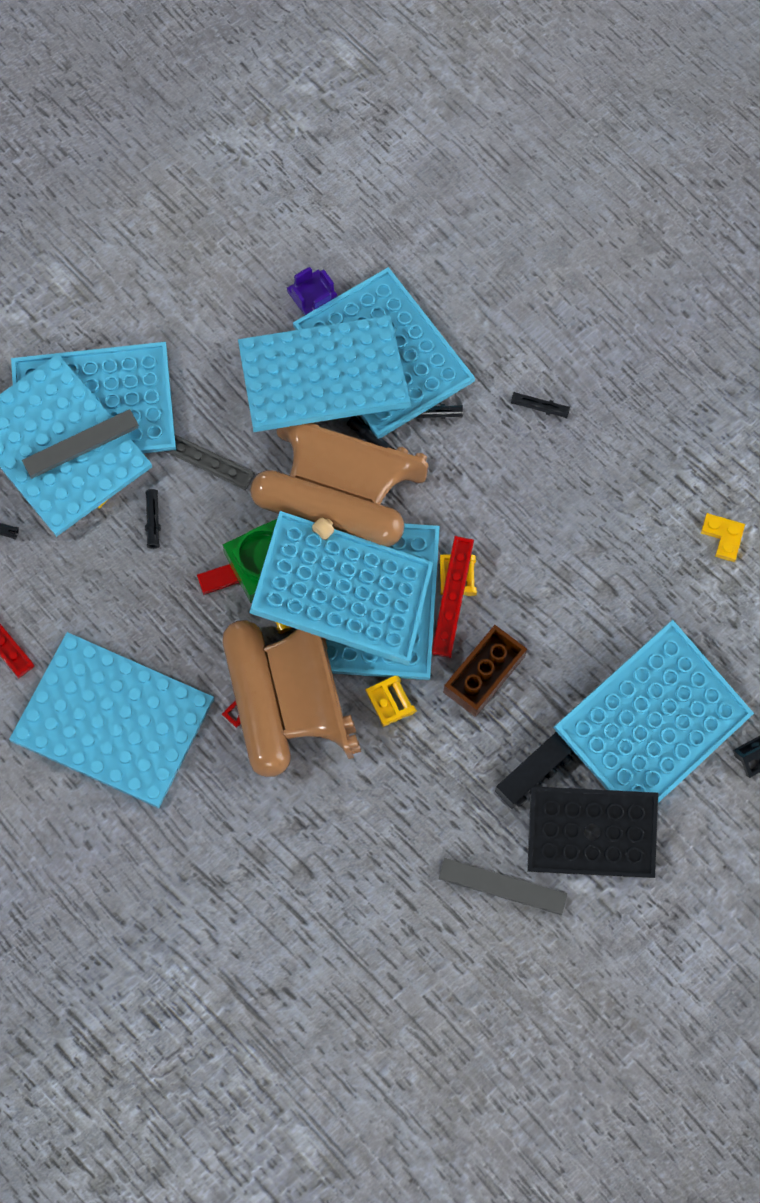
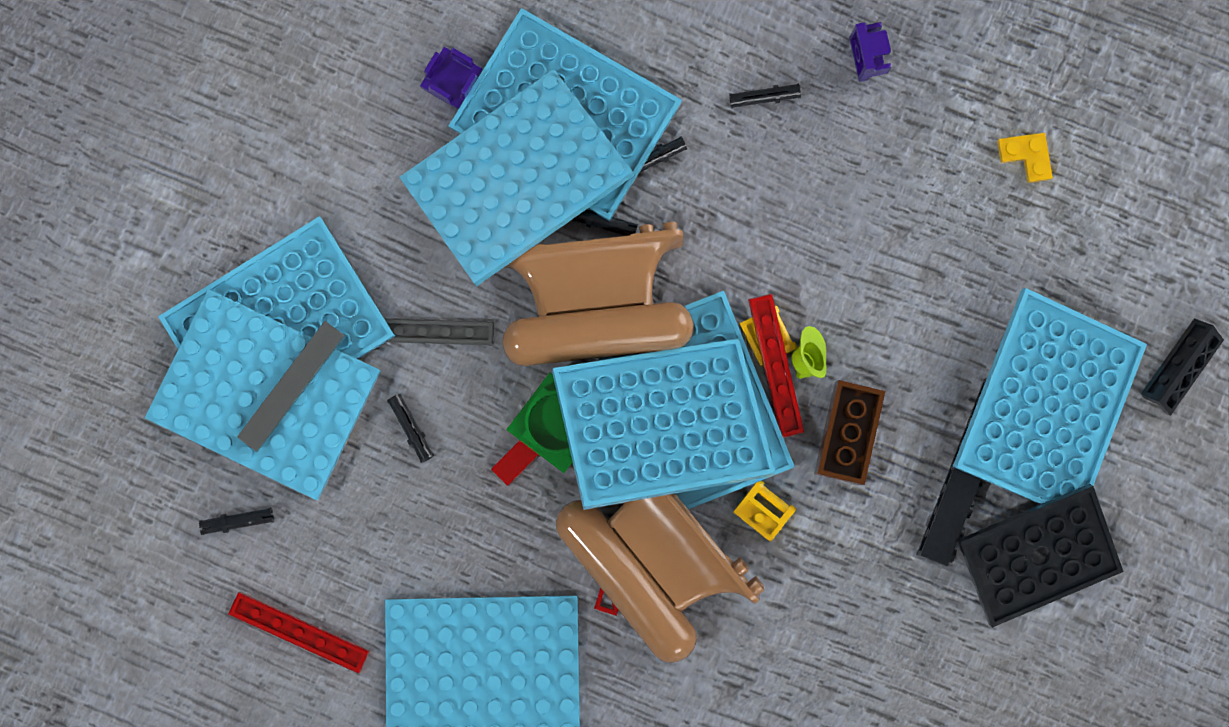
camera: 25 degrees left, 15 degrees up
tan piece [312,518,334,540] -> none
dark grey tile [439,858,567,915] -> none
none -> lime piece [791,326,827,379]
none -> dark purple panel [849,22,892,82]

